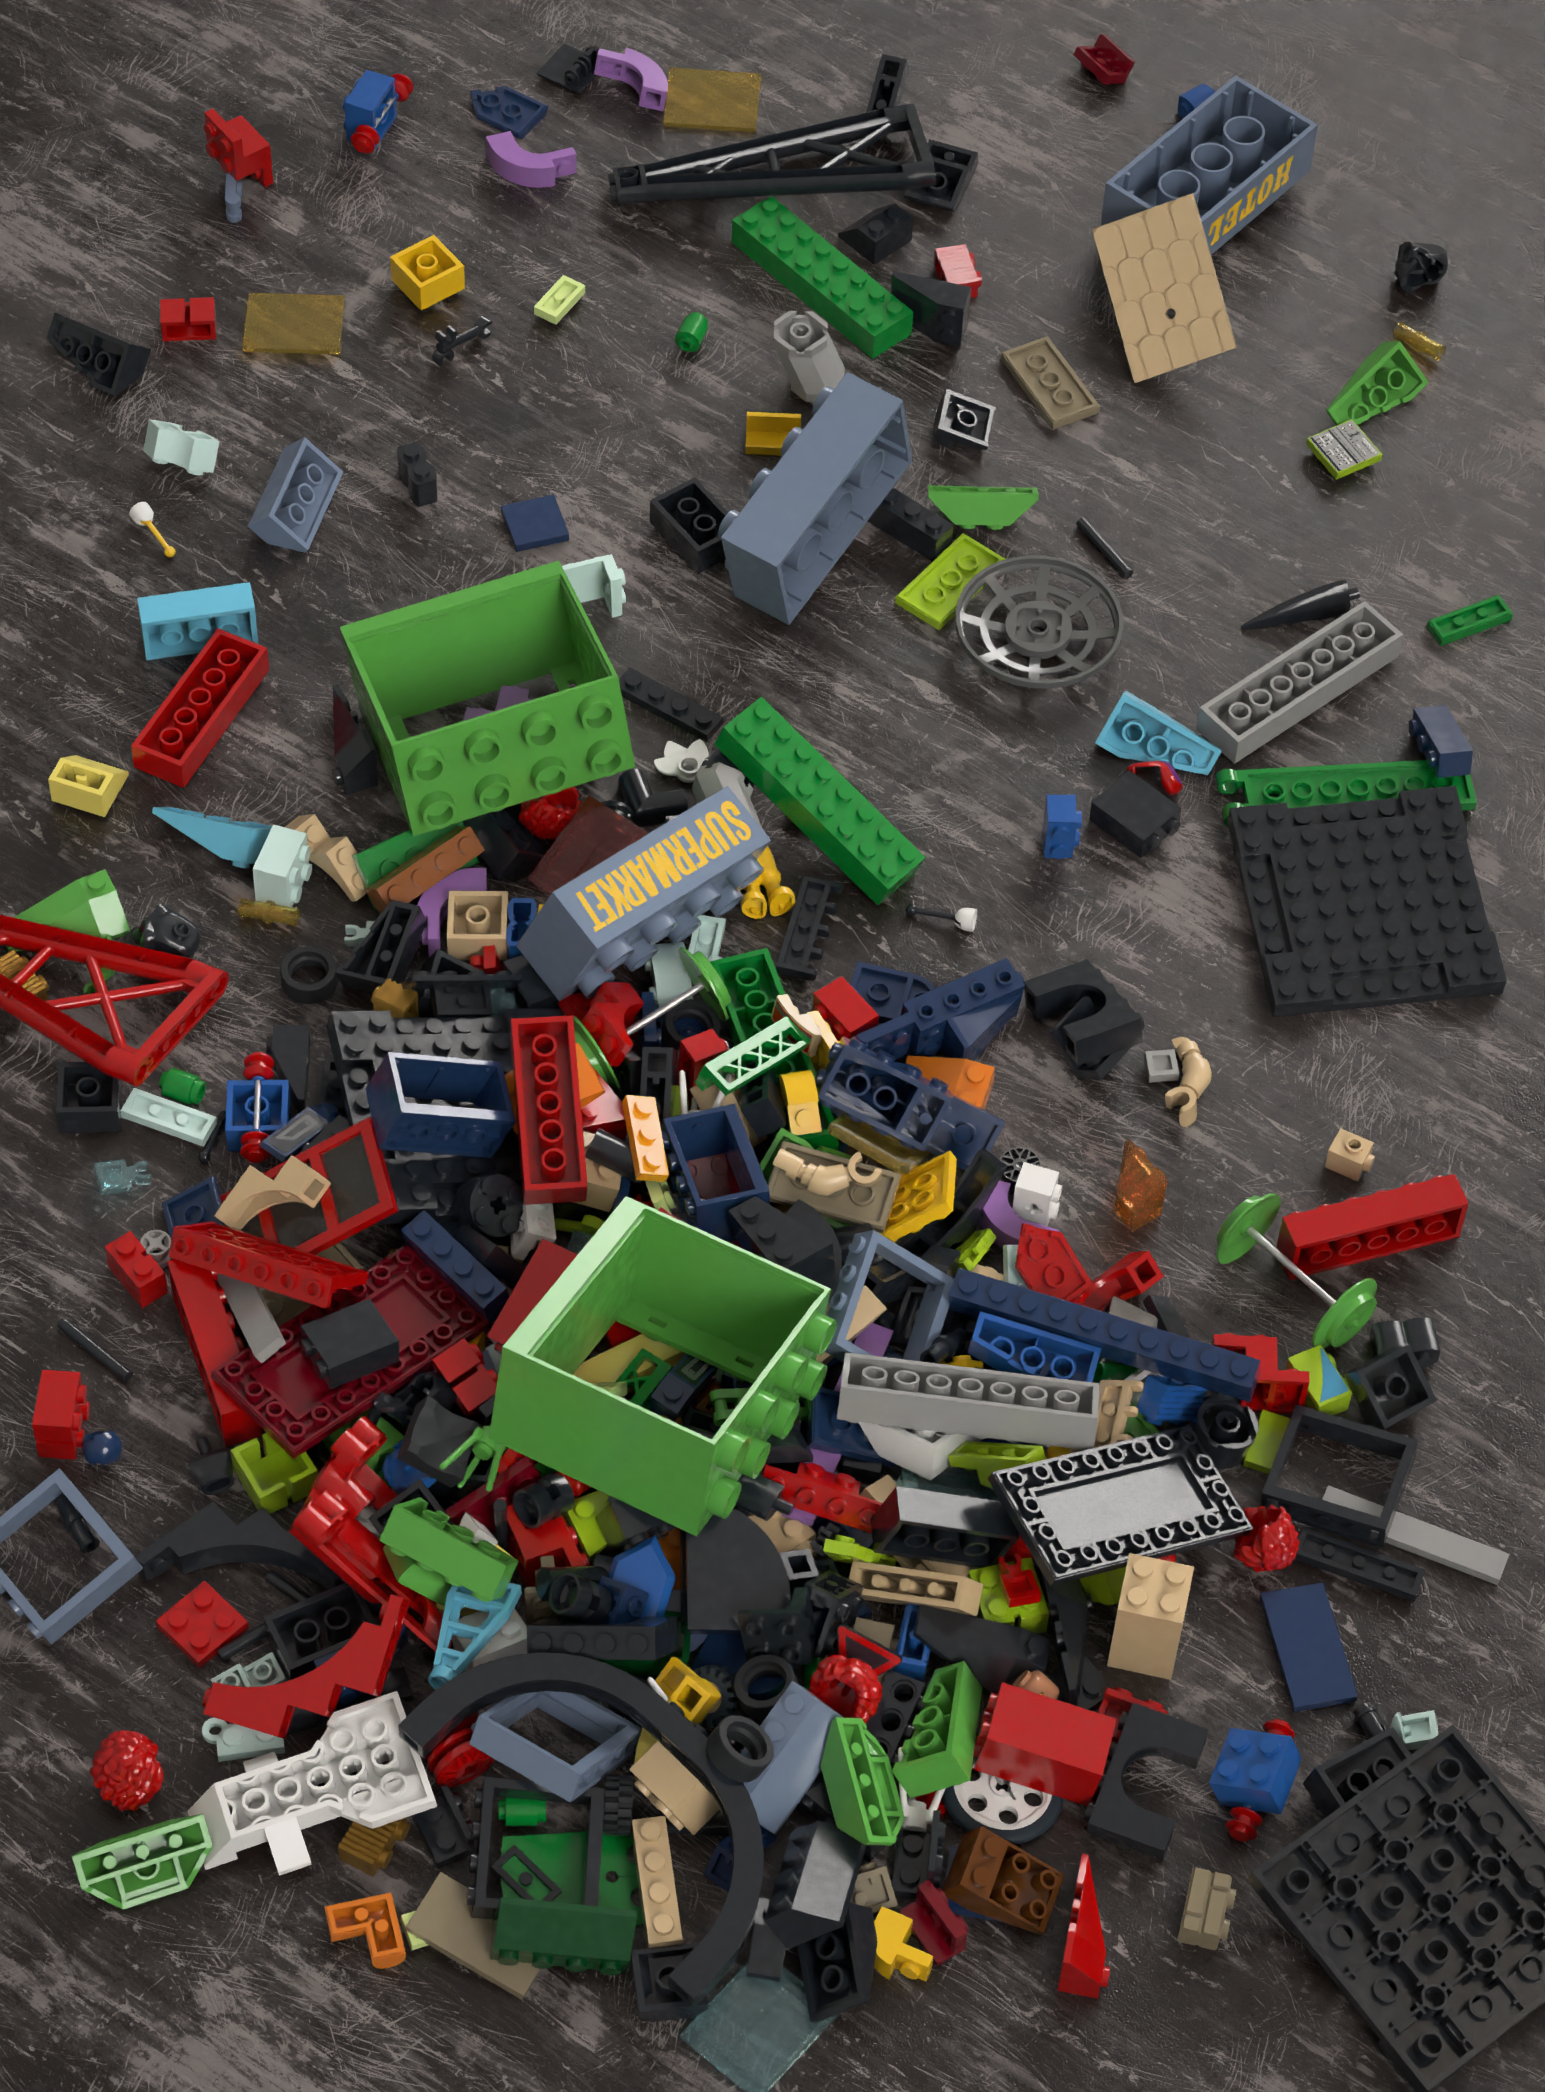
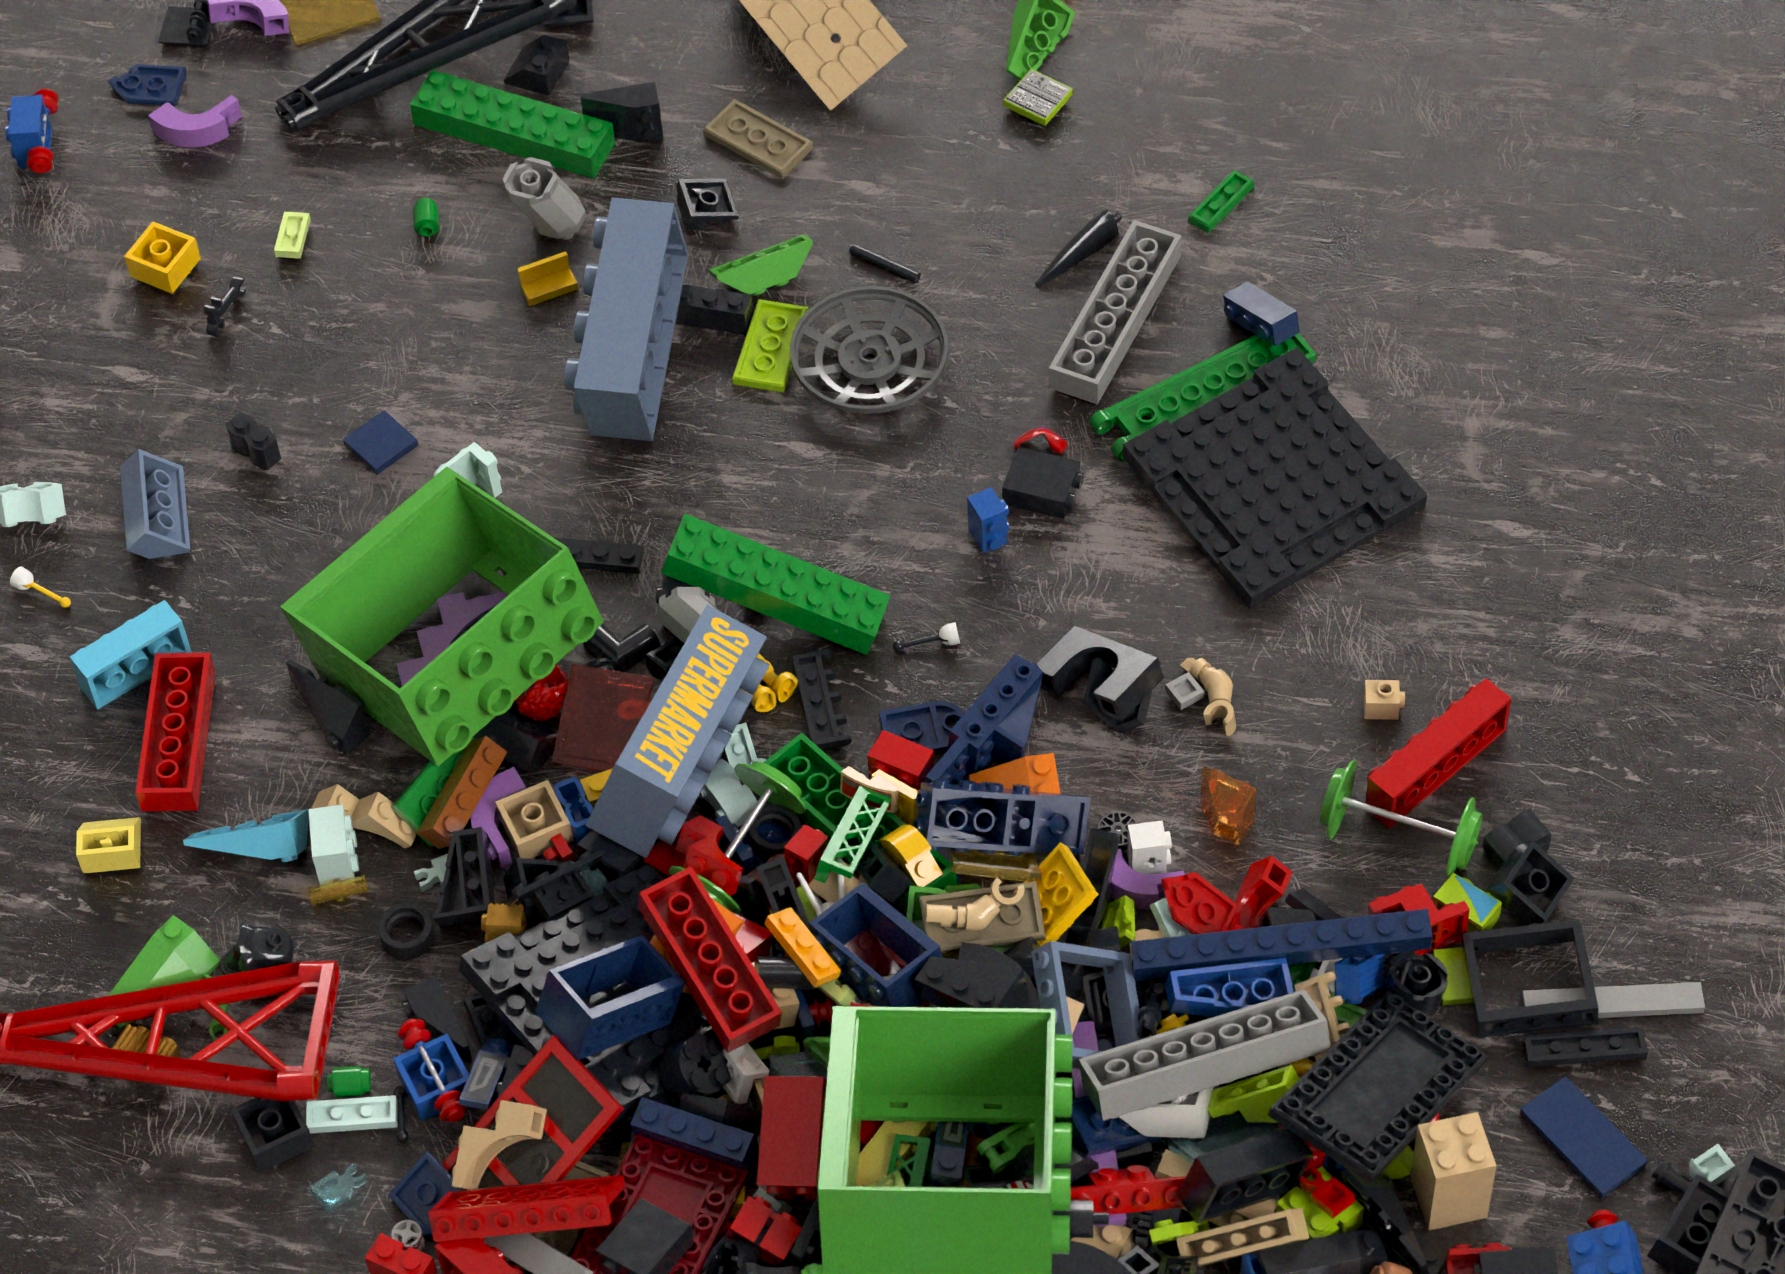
camera: 20 degrees left, 0 degrees up
clear yellow piece [242,293,345,355] -> none
black brick [650,477,728,574] -> none
white plate [654,739,709,783] -> none
brick [933,244,982,299] -> none
medium azure wedge [1095,691,1222,775] -> none
red hair [1234,1504,1300,1572] -> none

